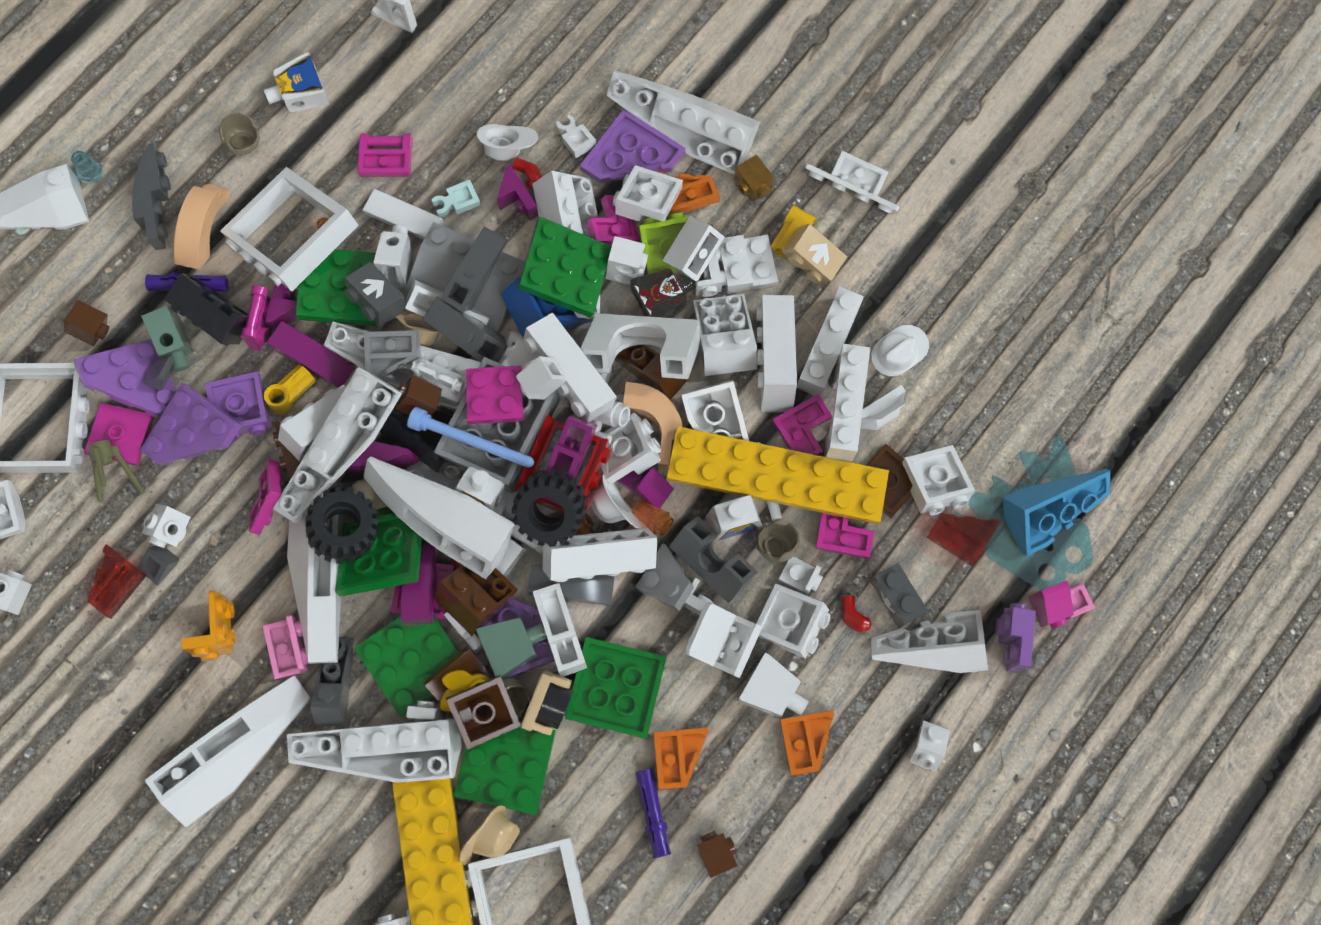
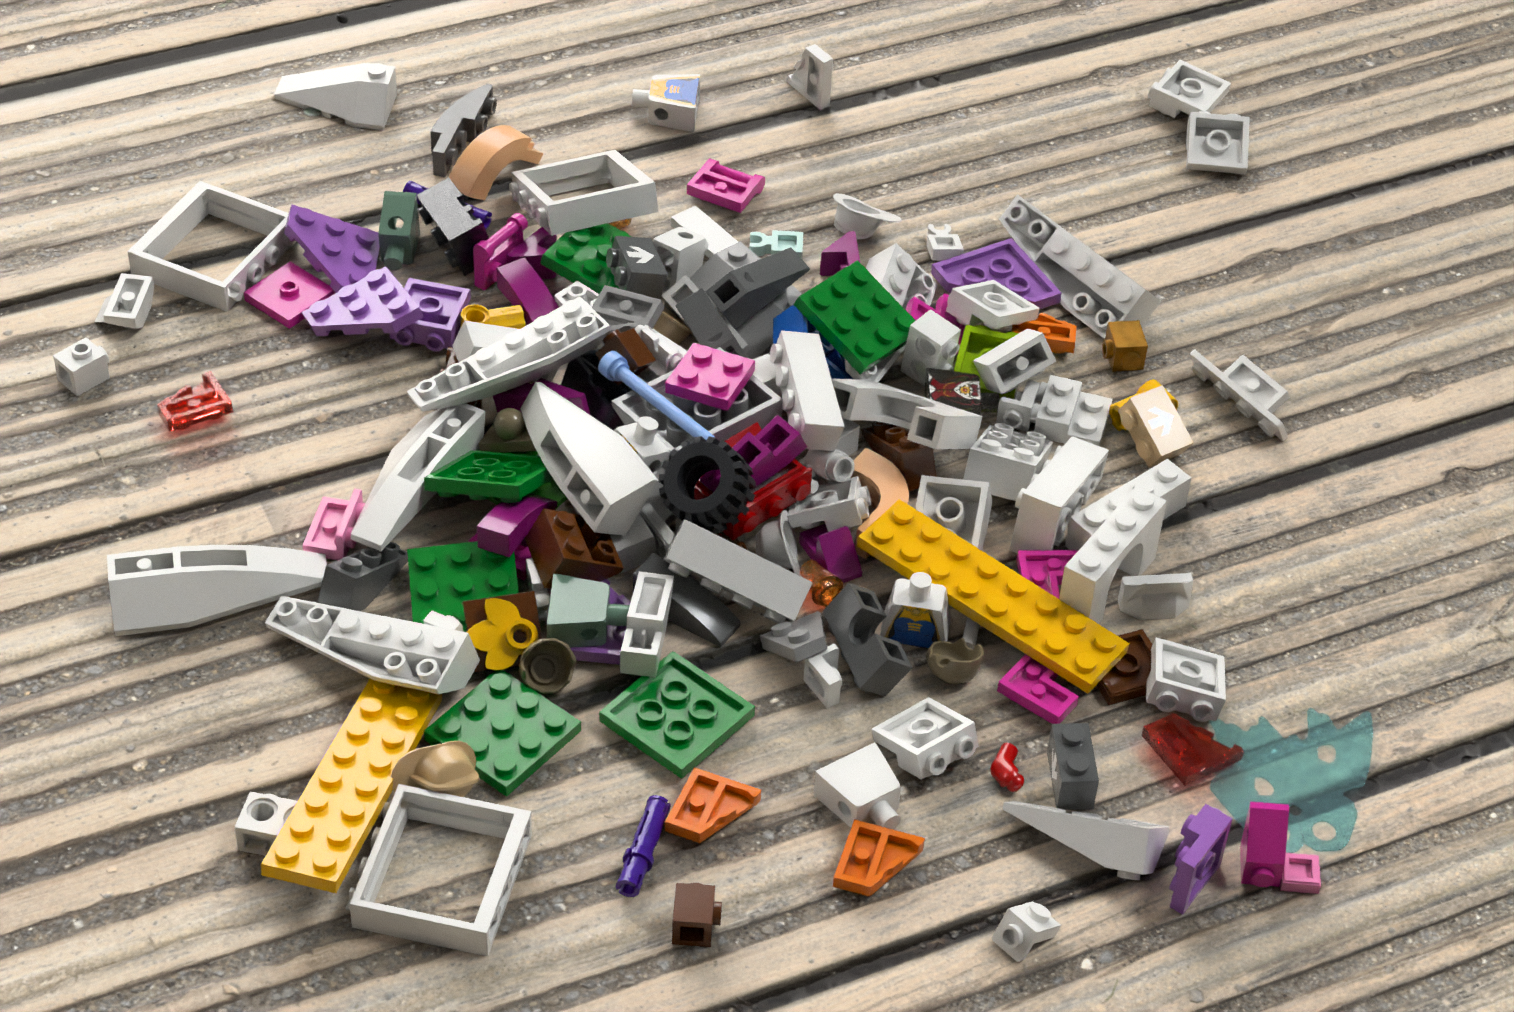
camera: 25 degrees right, 30 degrees down
reddish brown brick [64,300,110,346] -> none
clear light blue cone [71,151,103,183] -> none
olive plant [88,440,145,502] -> none
dark grey slope [137,545,180,585] -> none
white brick [142,504,191,548] -> none
dark grey slope [143,356,174,391] -> none
light orange bracket [181,590,236,661] -> none
dark tan hair [219,113,260,155] -> none
dark pink plate [249,459,283,535] -> none
black tyre [306,487,378,564] -> none
reddish brown slope [446,675,521,749] -> none
red arm [512,157,542,189] -> none
white brick [516,356,567,400] -> none
piece [521,668,573,736] -> none
white bracket [685,602,762,678] -> none
white bracket [778,556,823,596] -> none
white piece [871,325,929,376] -> none
dark azure wedge [1003,469,1111,556] -> none

